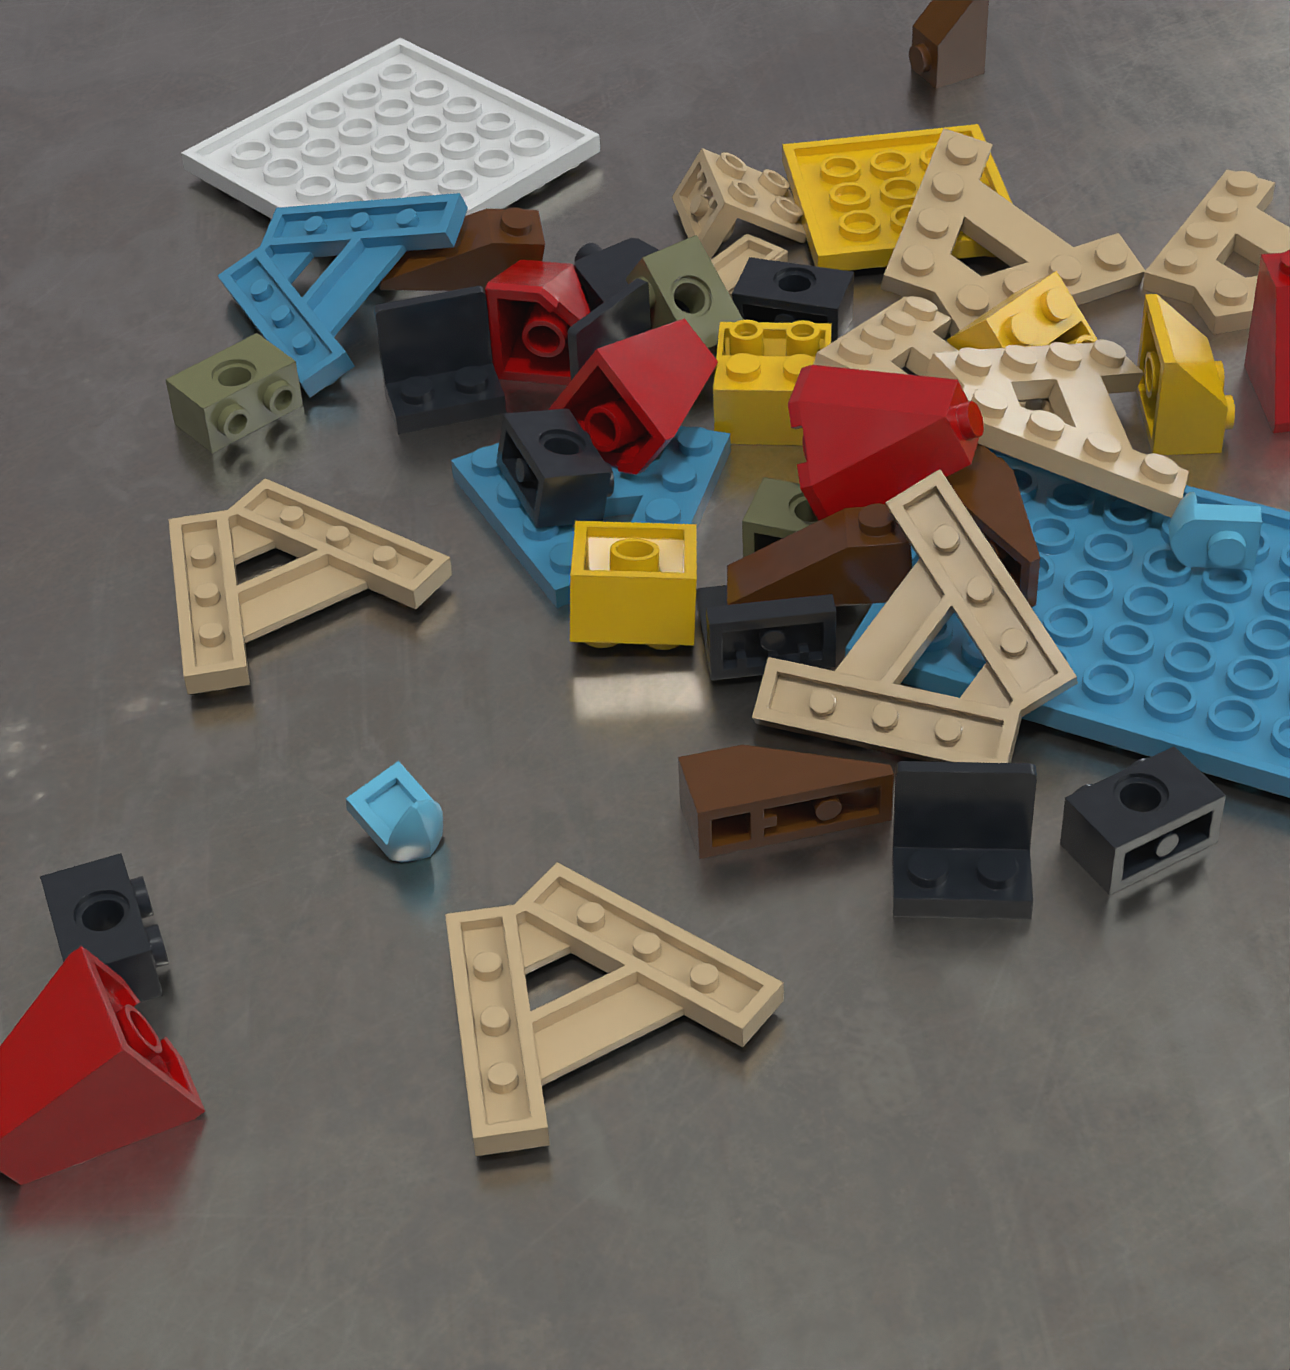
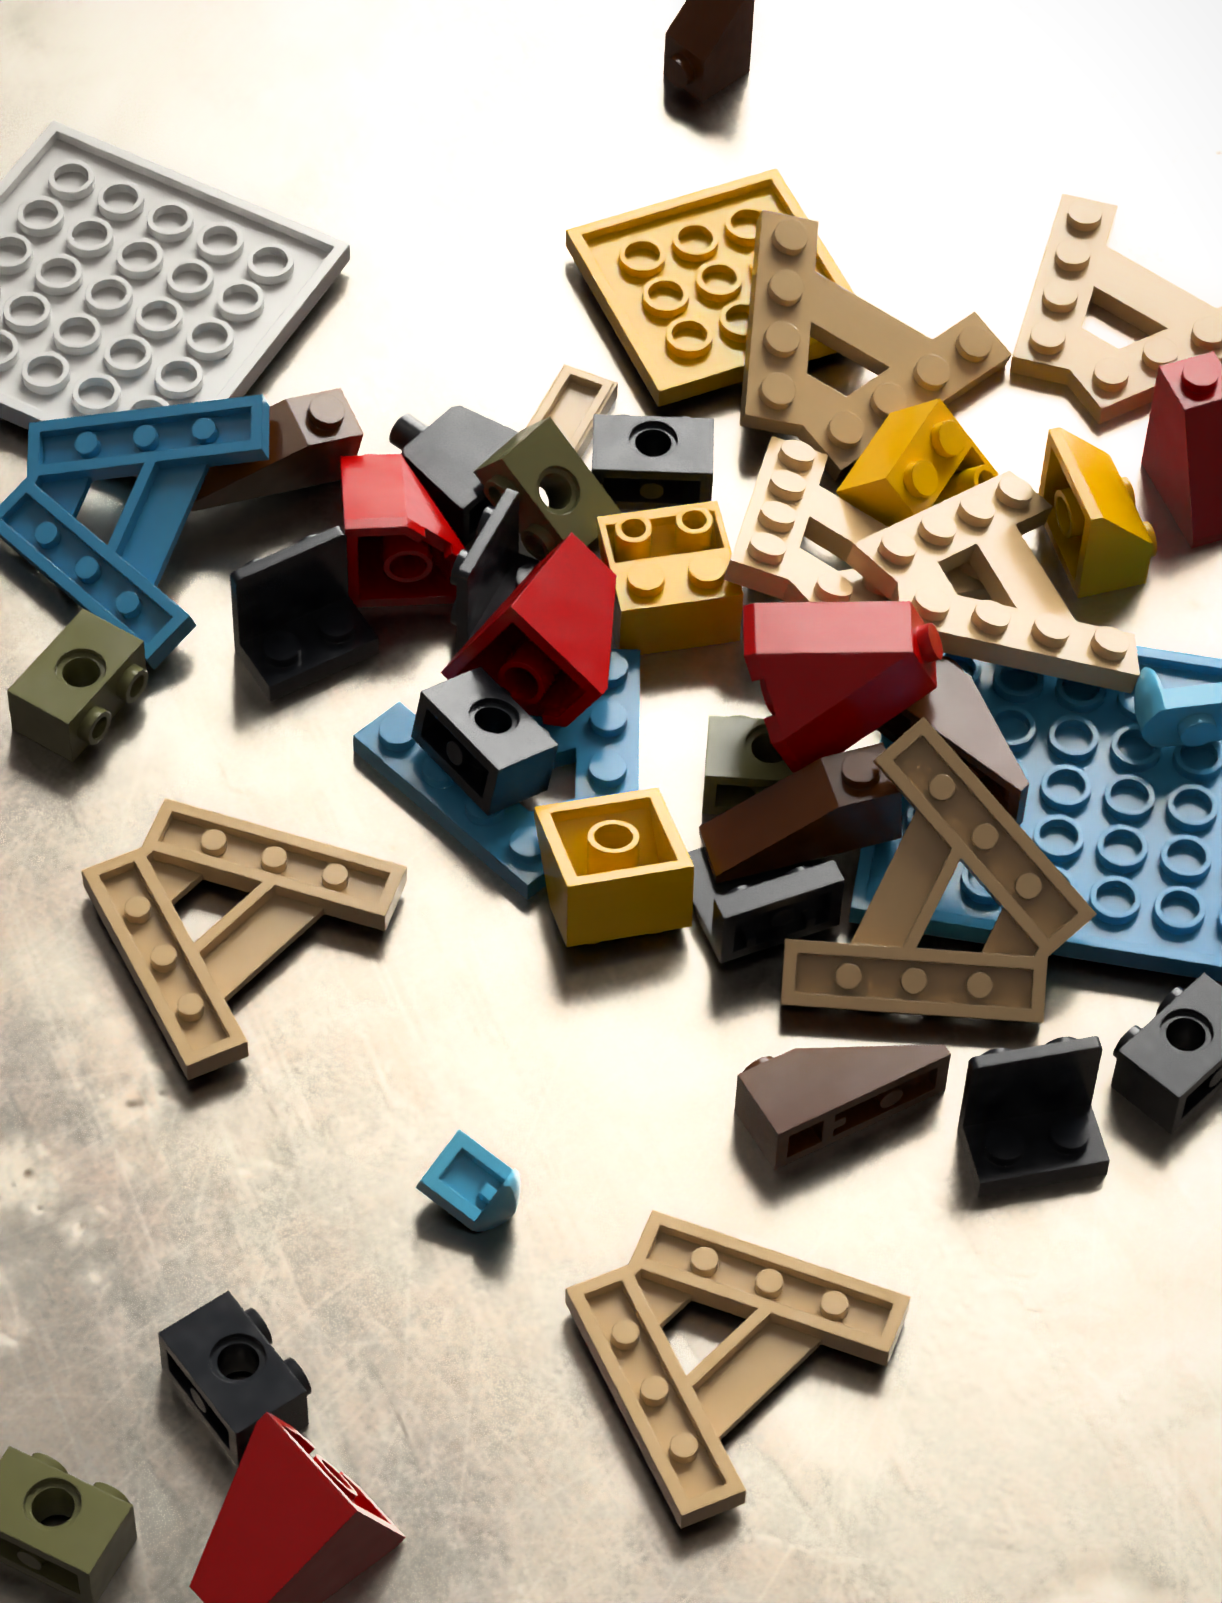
camera: 20 degrees left, 10 degrees up
tan bracket [672,148,807,259] -> none

